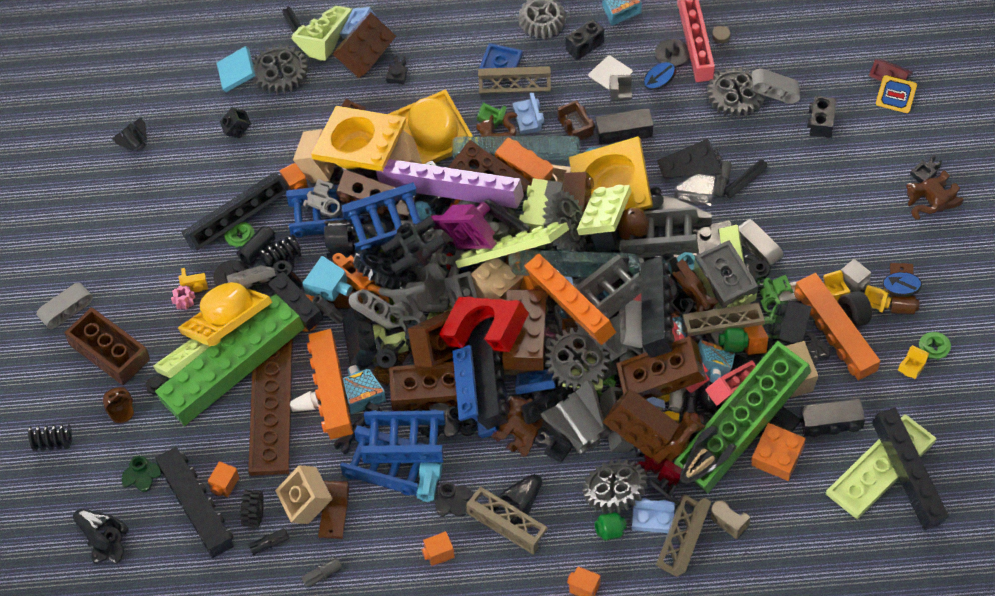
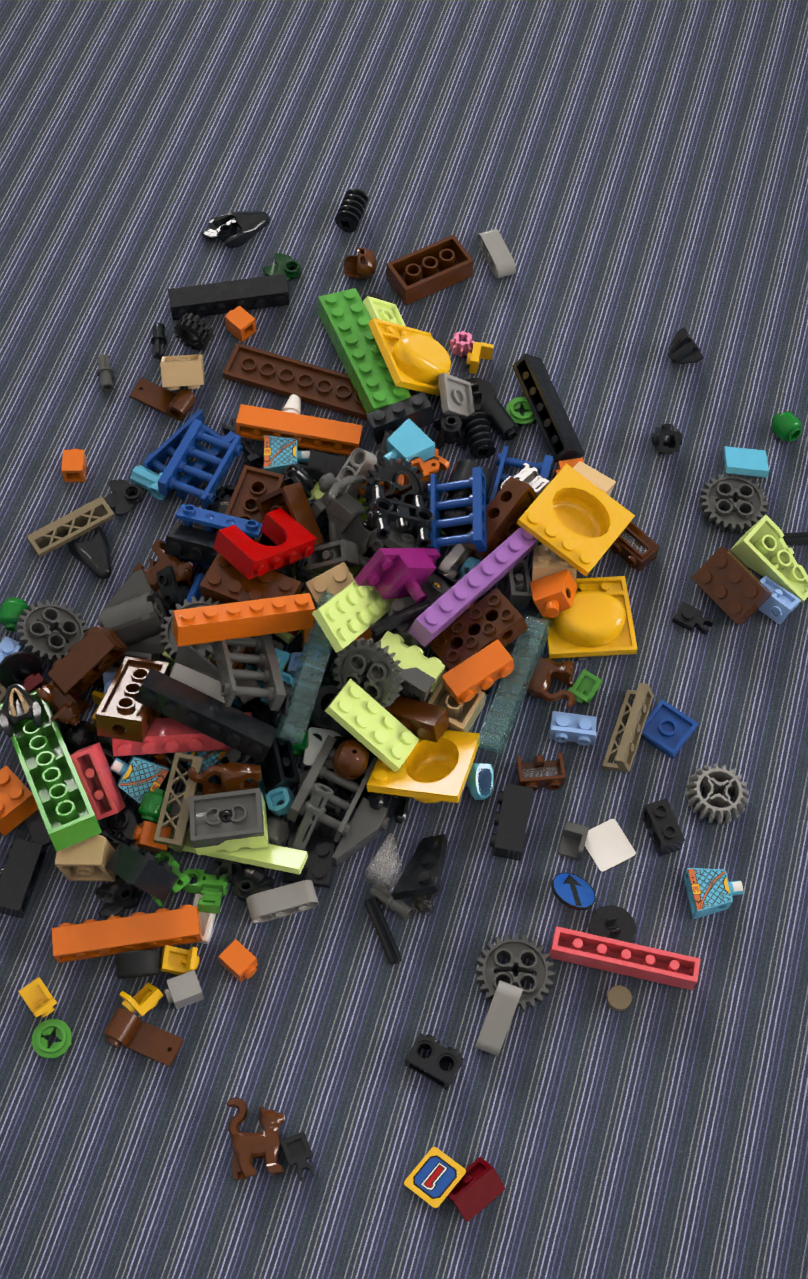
camera: 105 degrees right, 5 degrees up
blue piece [883,272,922,297] -> none
none -> orange brick [218,939,258,982]
none -> dark grey pin [290,783,334,851]
none -> orange torso [530,569,577,618]
none -> green head [771,411,802,442]

